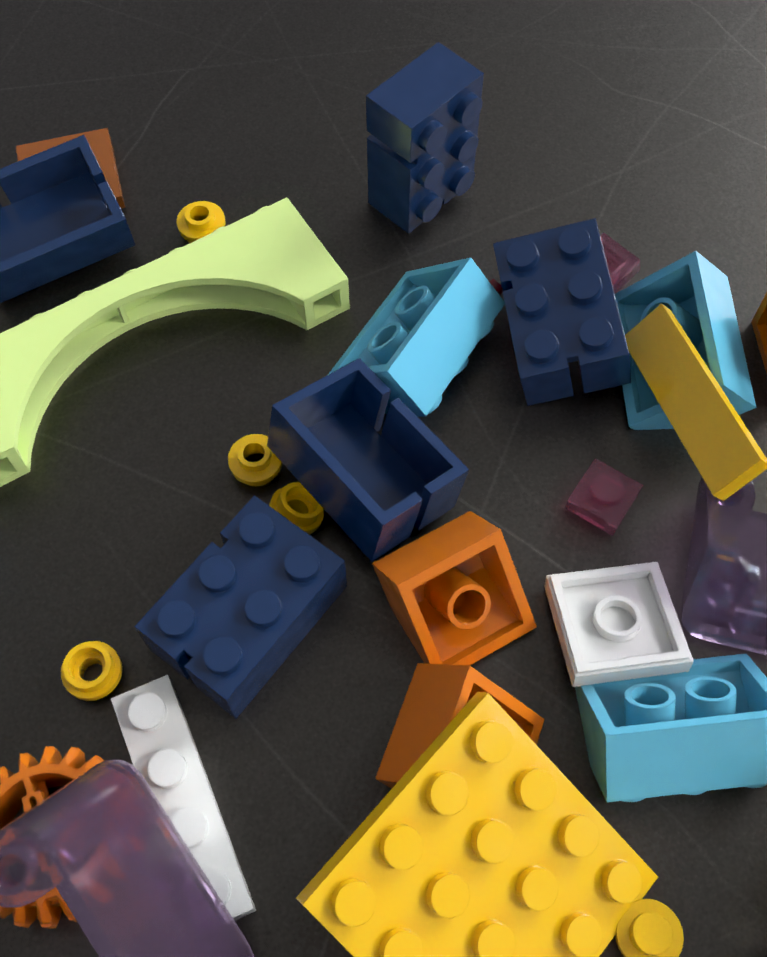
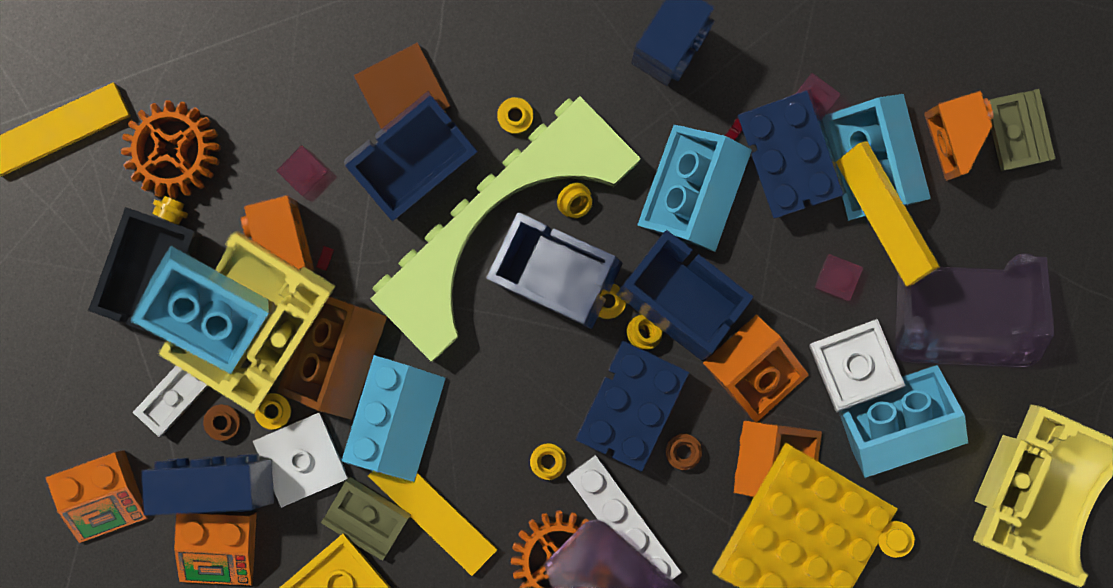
camera: 15 degrees left, 25 degrees up
none -> piece [486,212,623,329]
none -> yellow plate [557,183,592,218]
none -> dark orange plate [666,434,702,470]

